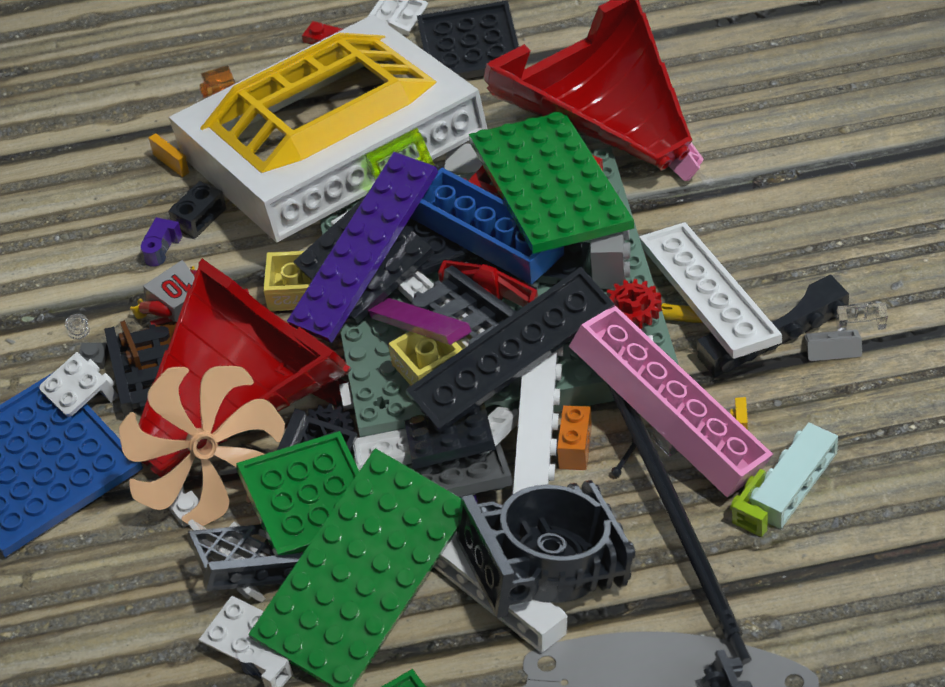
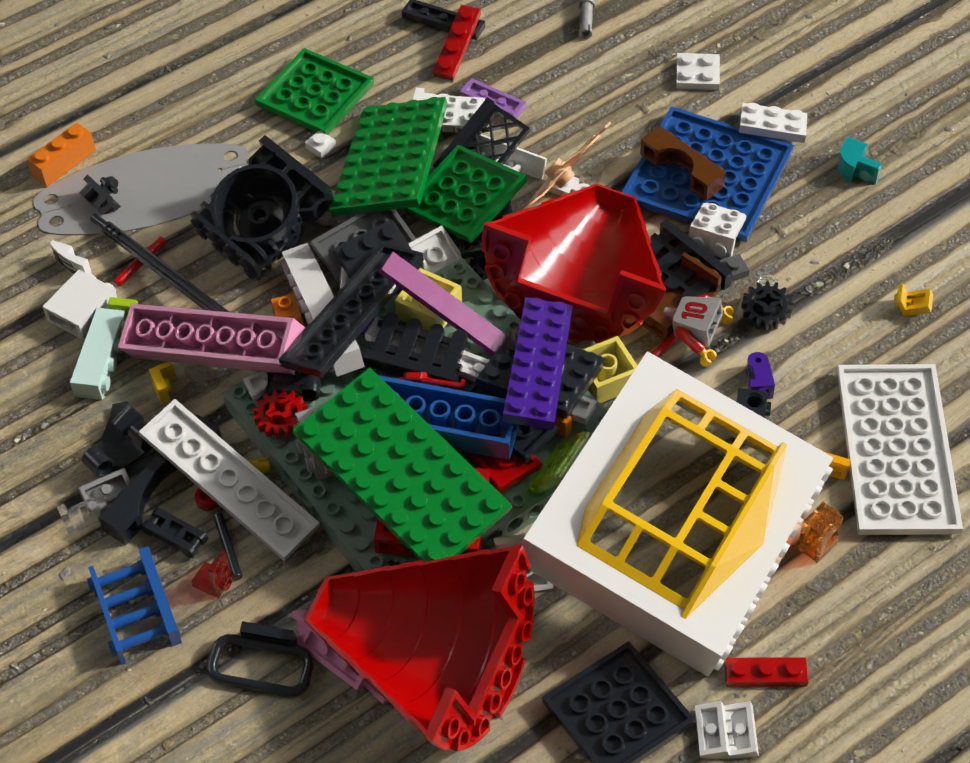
camera: 150 degrees right, 5 degrees up
none -> white brick [43,270,117,340]
none -> white slope [50,240,92,275]
none -> black panel [82,401,153,478]
none -> blue fence [87,546,182,665]
none -> red bar [114,236,166,286]
none -> black plate [140,508,209,558]
none -> clear red bracket [191,551,233,598]
none -> black bar [207,621,314,697]
none -> black bar [213,513,243,581]
none -> white plate [305,131,336,158]
none -> medium lavender plate [460,78,526,119]
none -> reddish brown arch [640,126,726,201]
none -> black gear [741,281,793,331]
none -> white plate [837,364,963,535]

